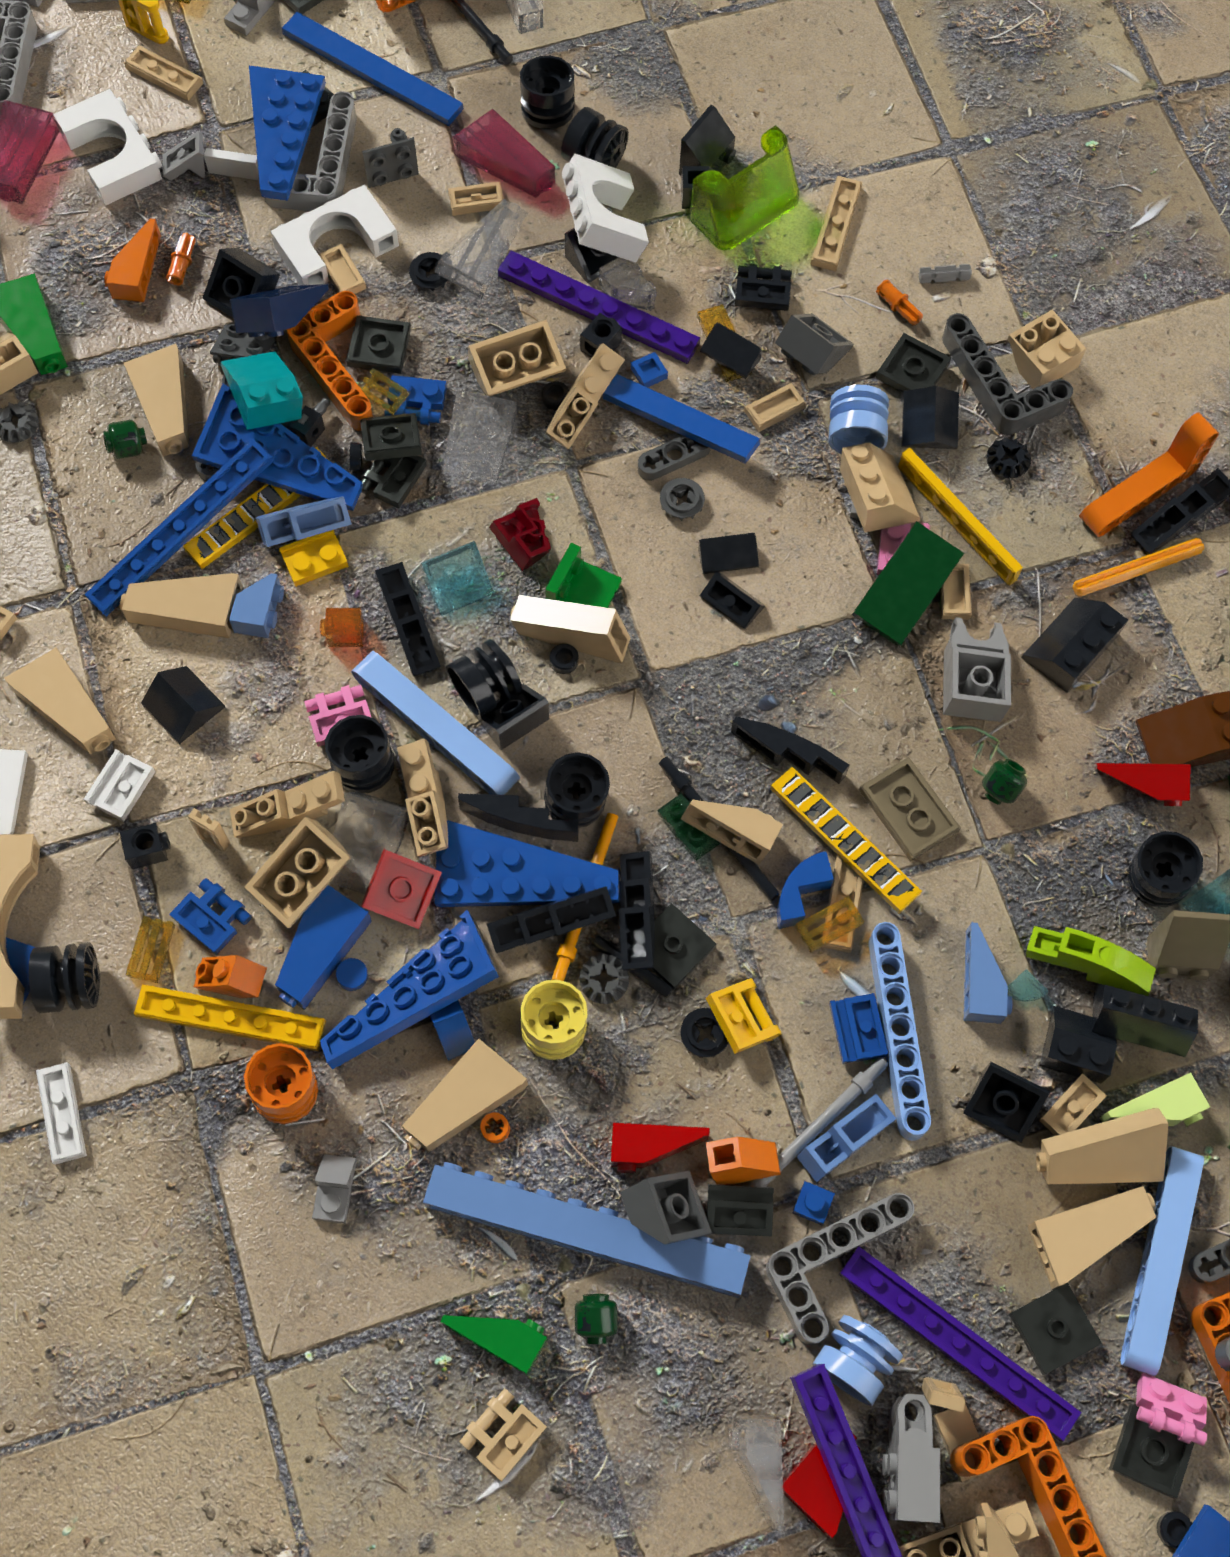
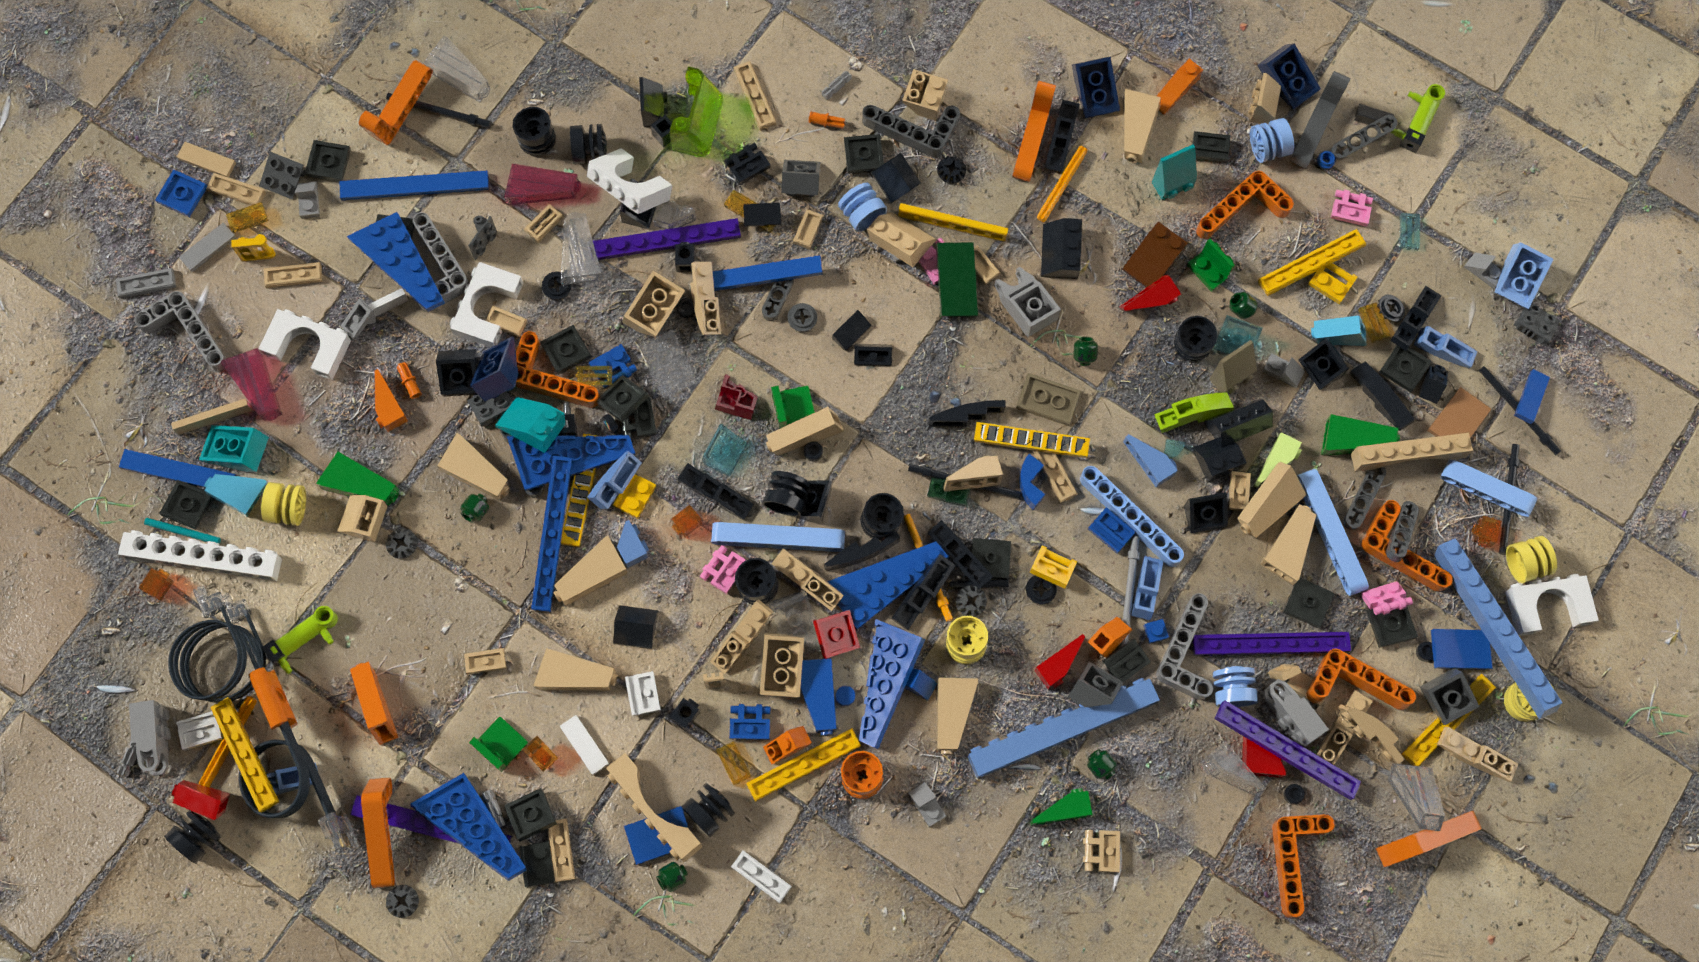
camera: 40 degrees left, 5 degrees up
orange bush [480,1112,510,1143] -> none
blue plate [631,352,668,388] -> none
clear yellow tile [795,896,865,953] -> none

